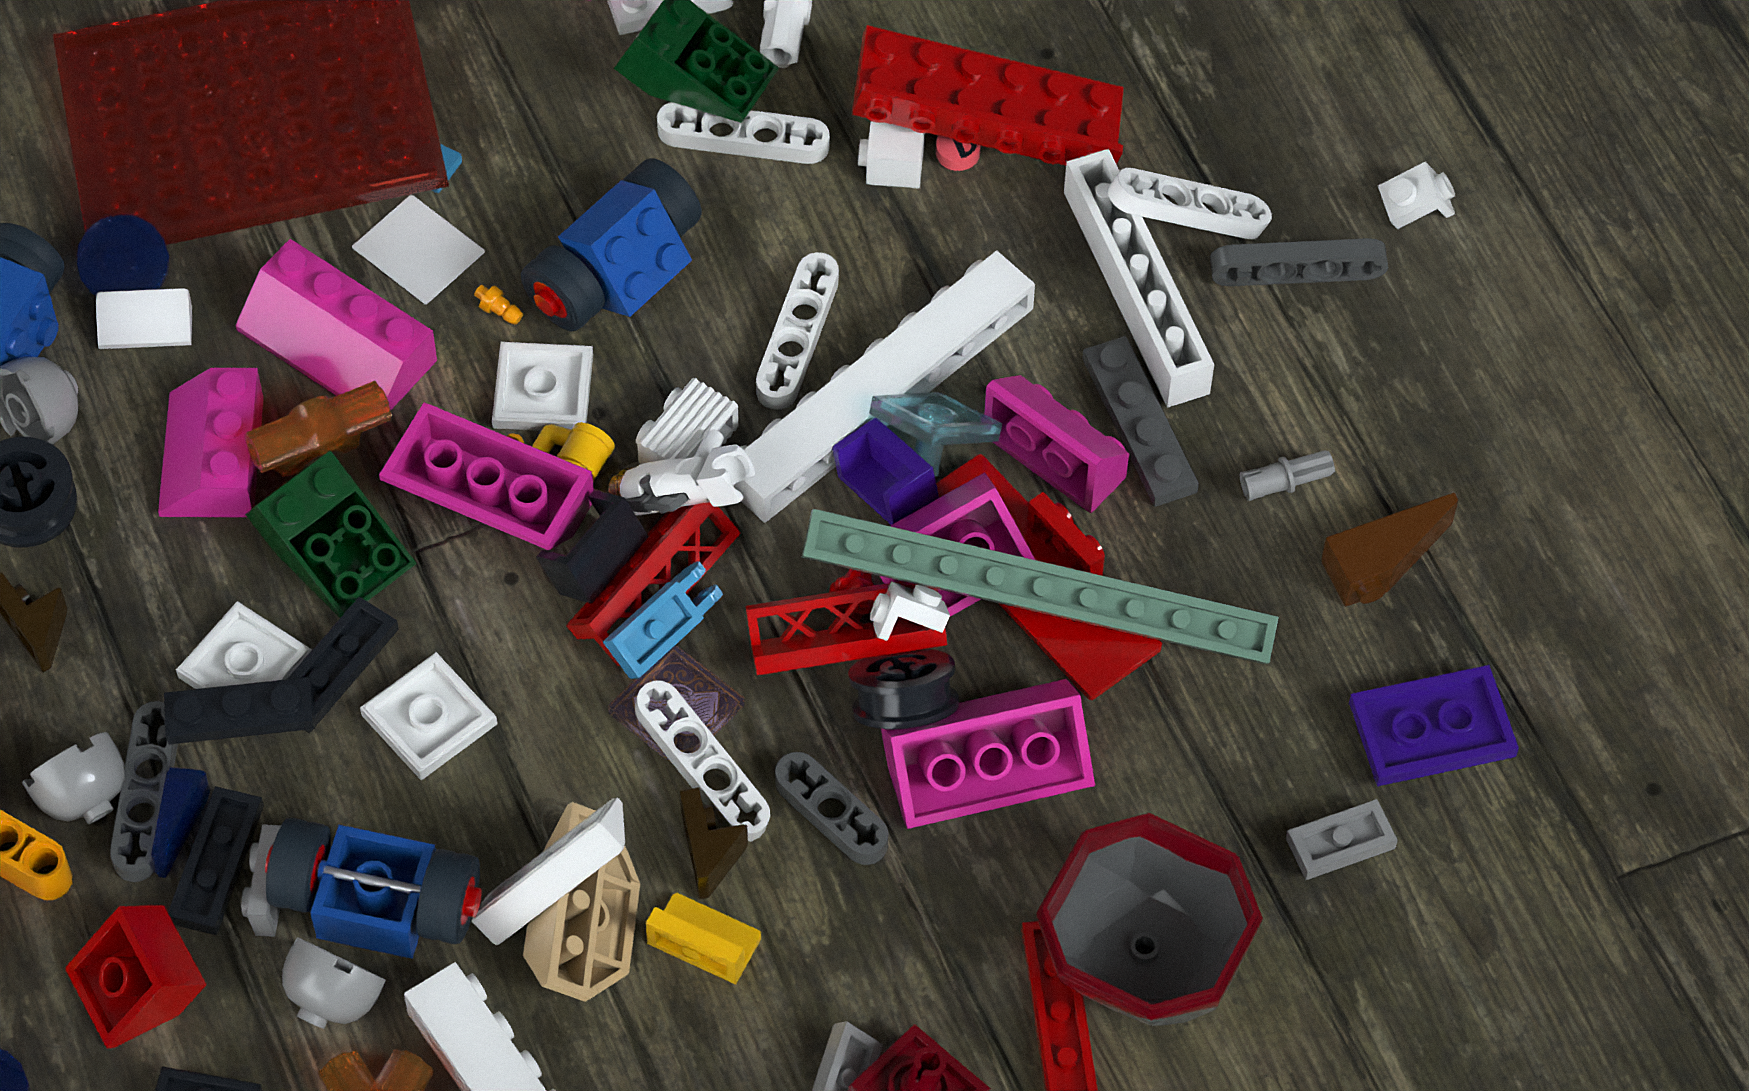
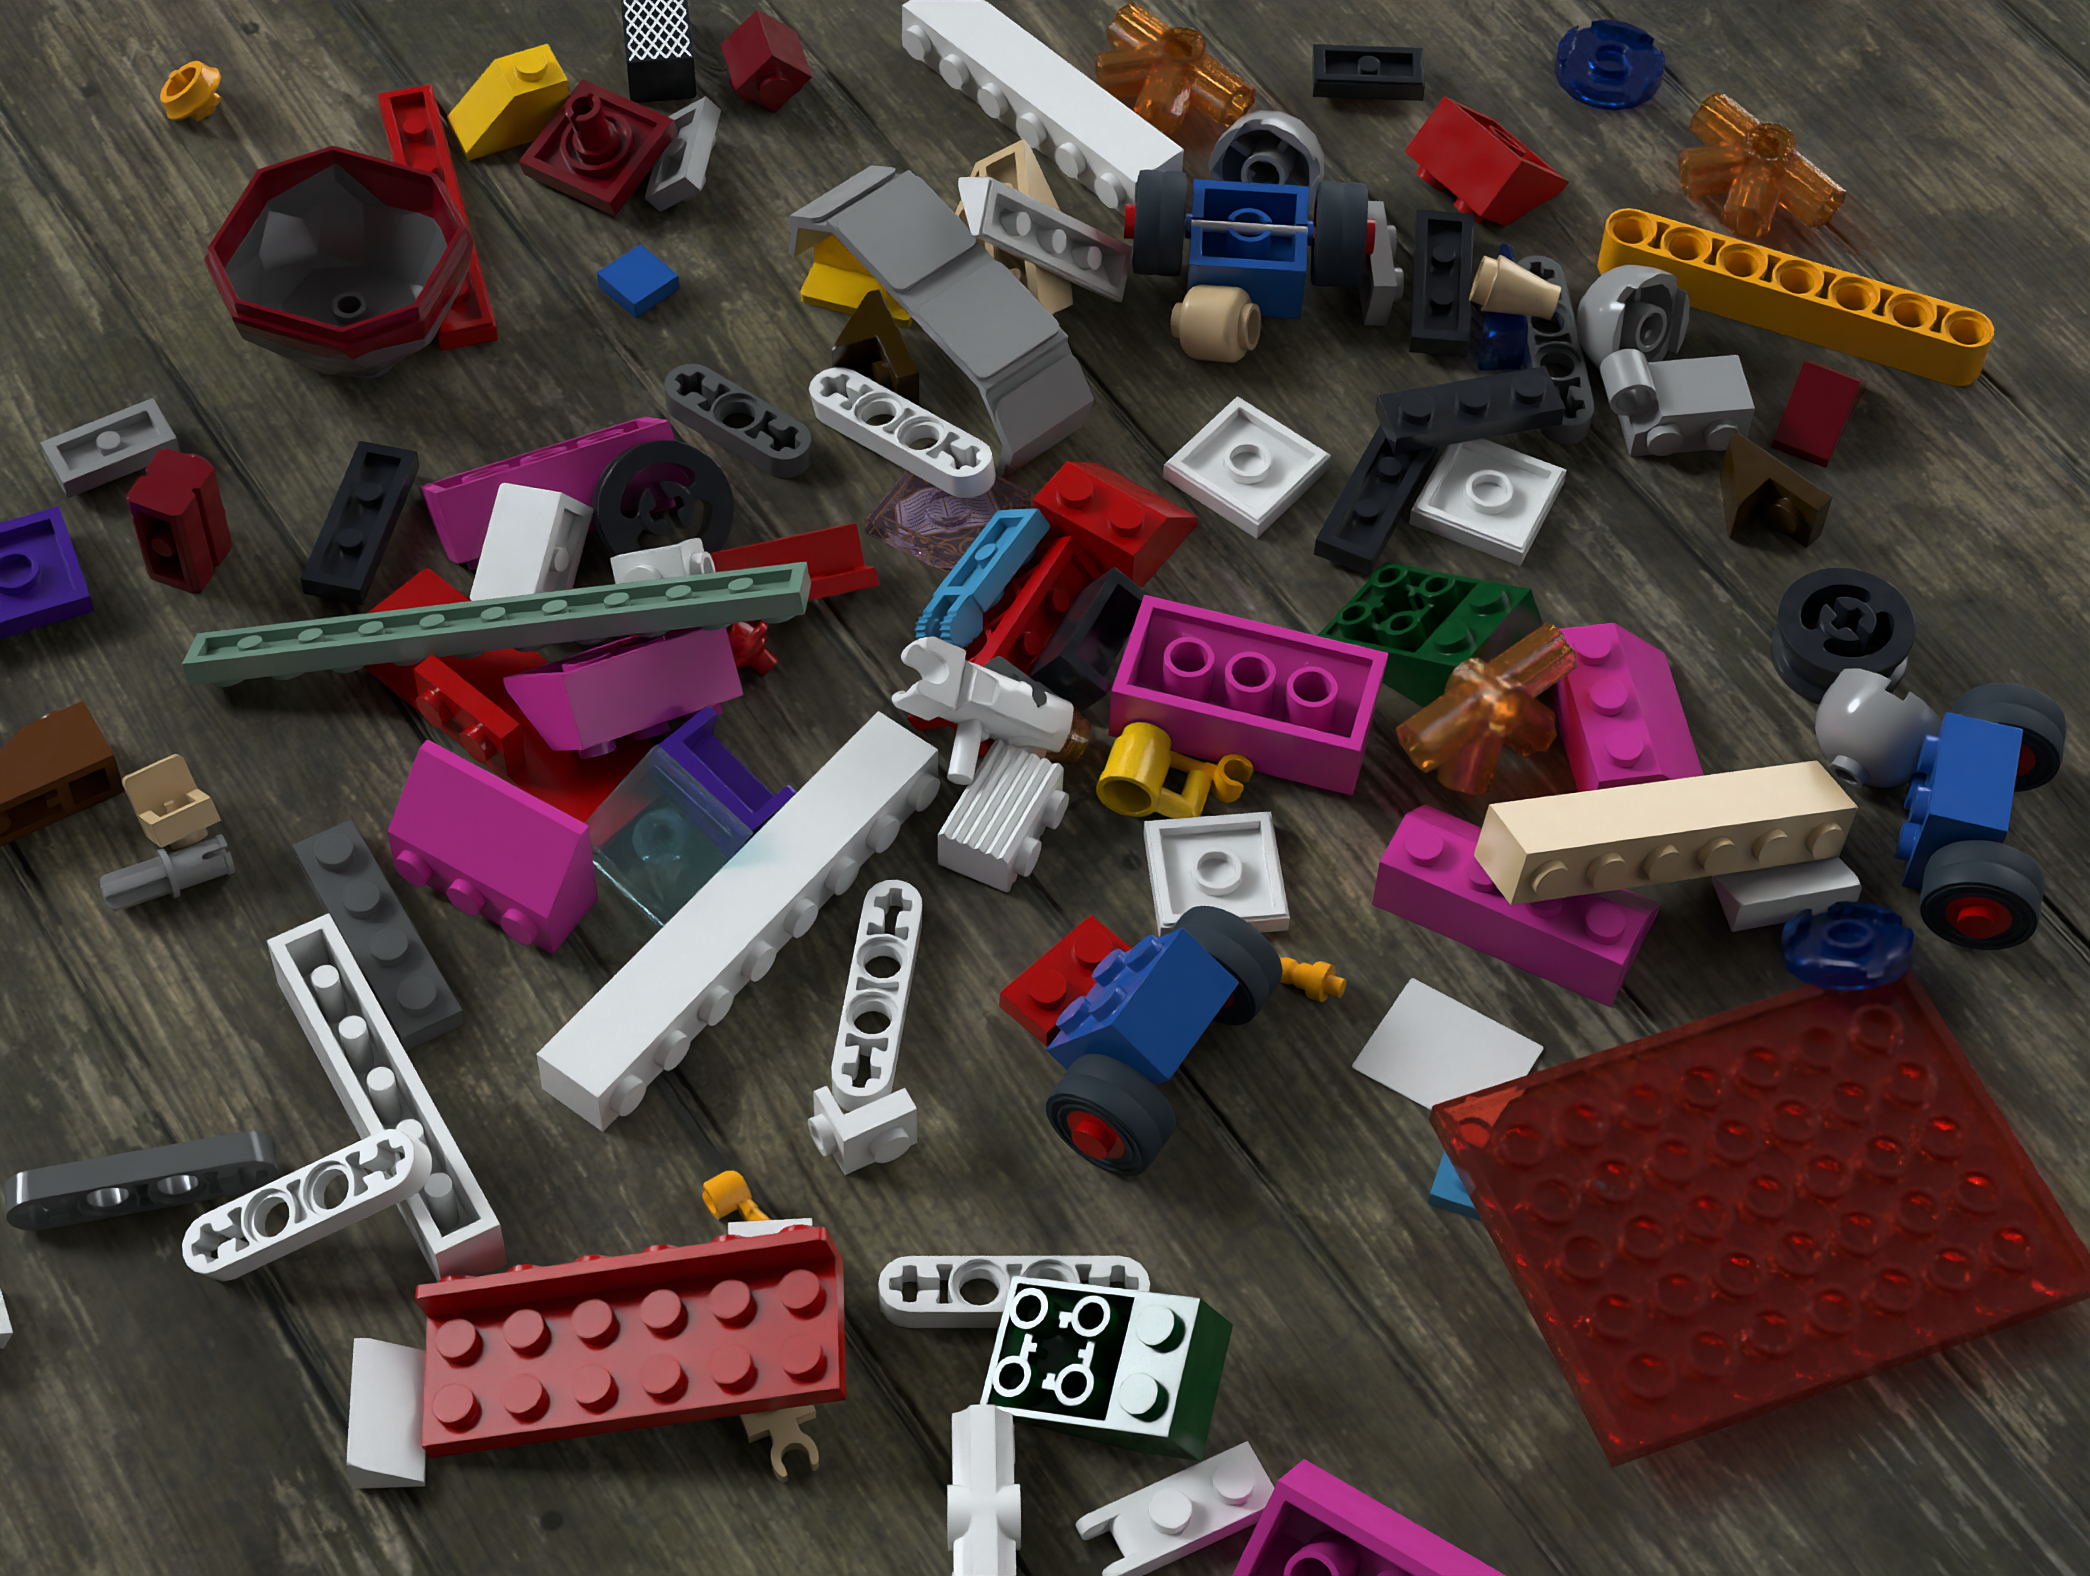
camera: 170 degrees right, 5 degrees down
none -> tan bracket [122,754,221,850]
none -> dark red brick [126,448,233,594]
none -> black plate [301,441,420,605]
none -> white slope [347,1338,427,1489]
none -> white panel [470,483,594,601]
none -> blue tile [597,244,679,318]
none -> light orange hand [702,1171,771,1221]
none -> light grey windscreen [788,165,1094,481]
none -> white bracket [808,1086,917,1175]
none -> red plate [999,915,1132,1046]
none -> red slope [1032,461,1198,588]
none -> tan head [1171,284,1261,363]
none -> tan cone [1469,255,1561,320]
none -> tan brick [1474,760,1858,905]
none -> light grey hinge [1600,349,1755,457]

